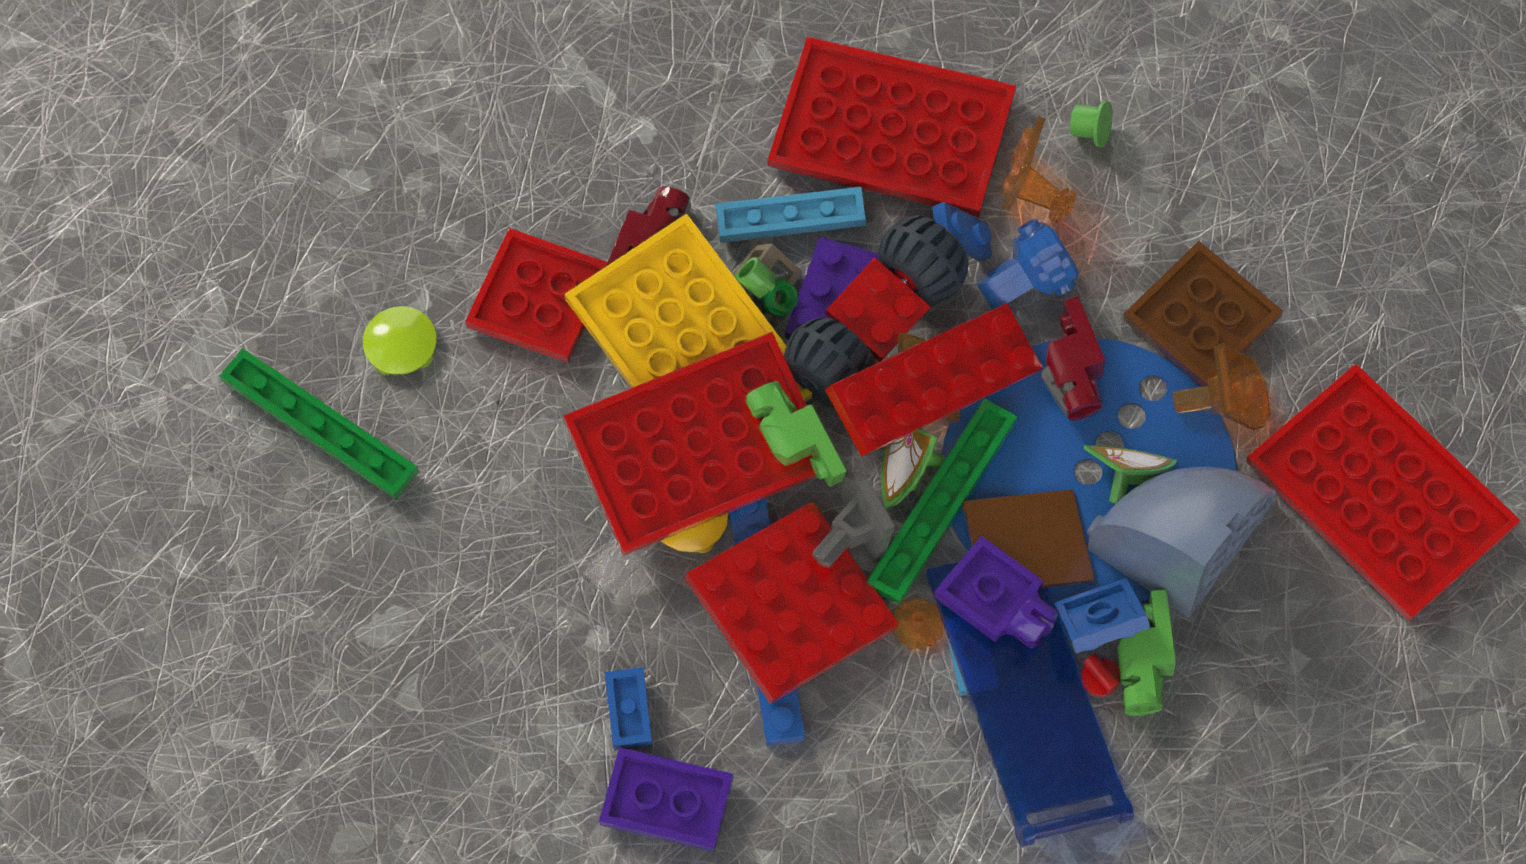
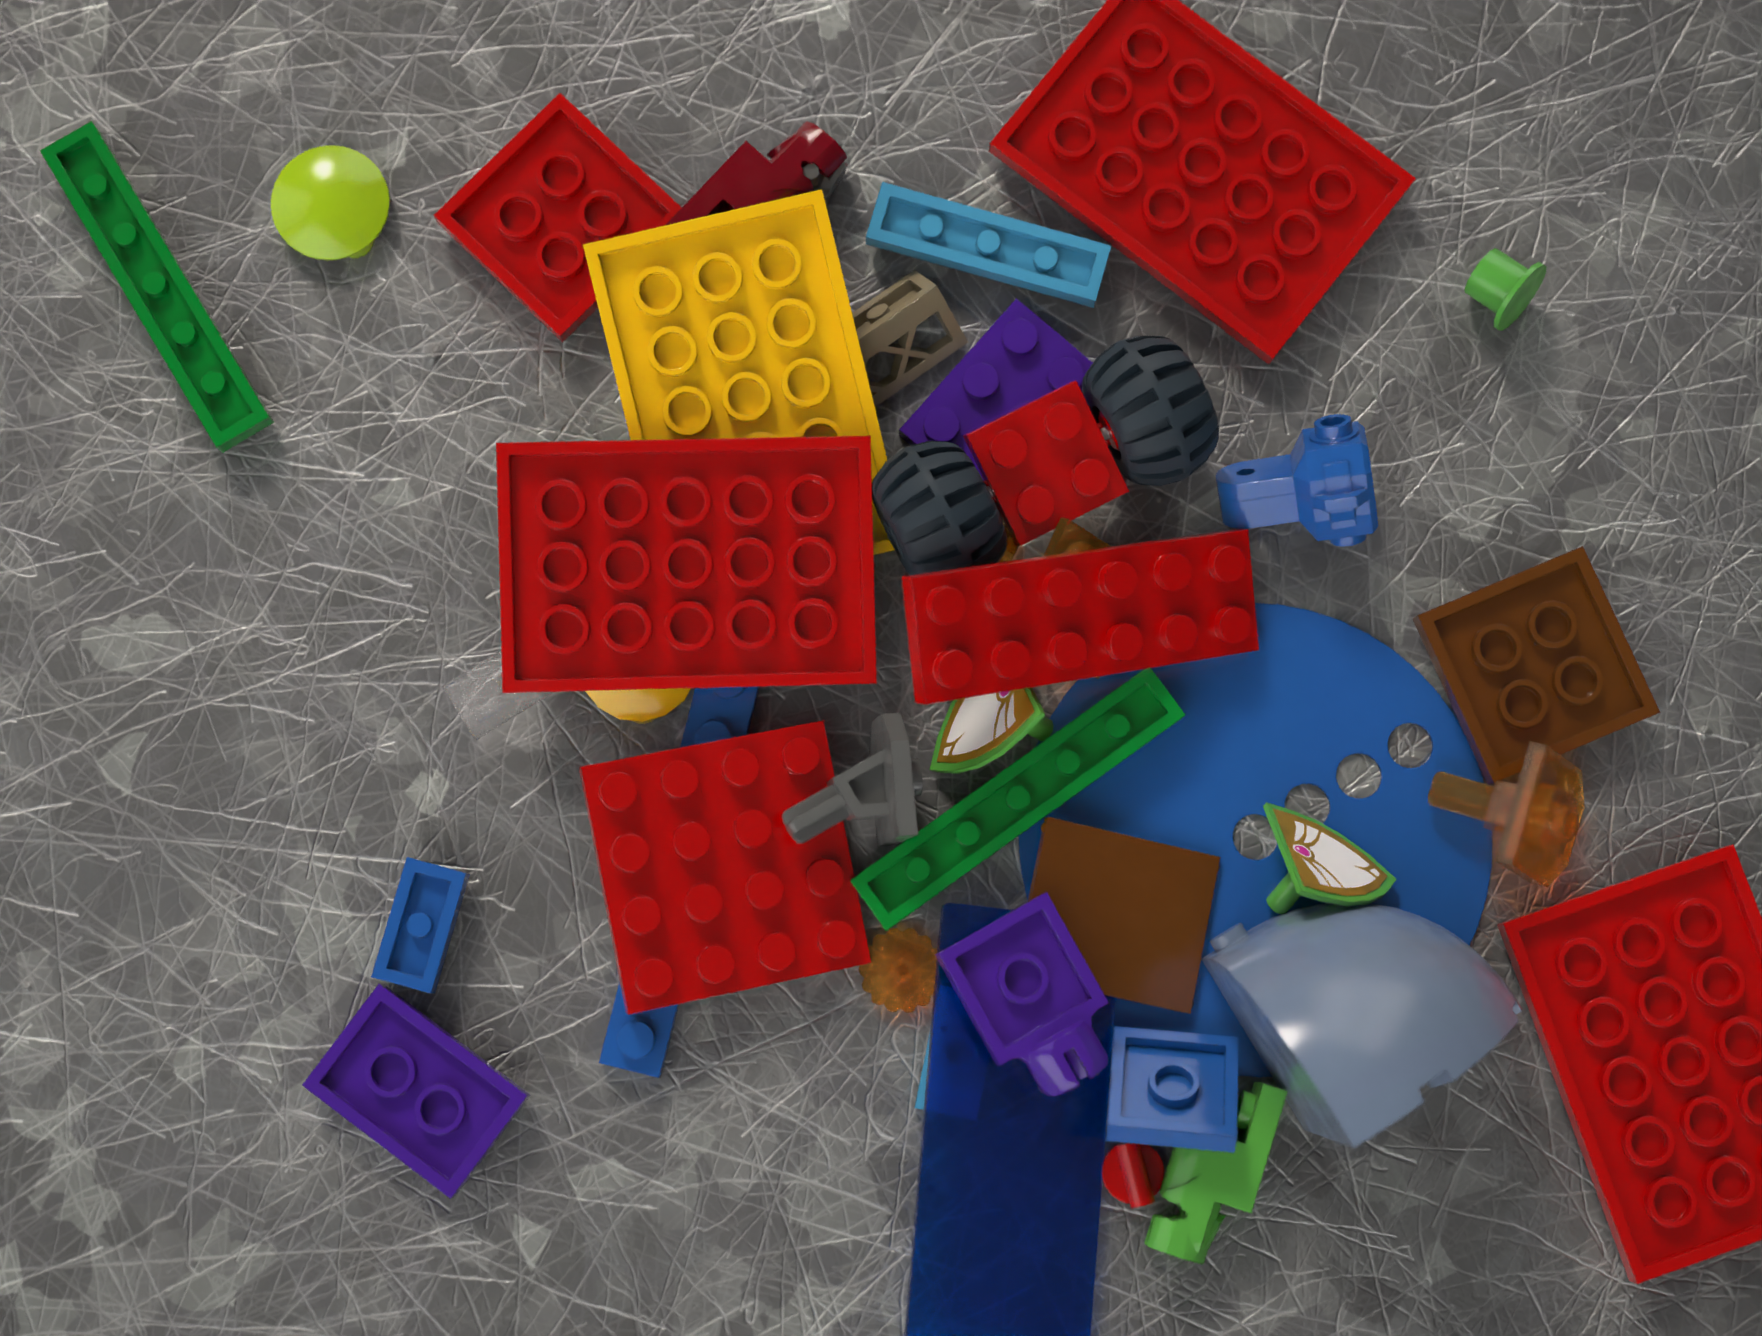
camera: 15 degrees right, 15 degrees up
bright green hose [736,257,777,299] -> none
bright green plate [745,381,847,488] -> none
green plate [762,279,798,316] -> none
blue plate [932,202,992,262] -> none
clear orange plate [1000,116,1076,223] -> none
dark red plate [1041,296,1105,421] -> none

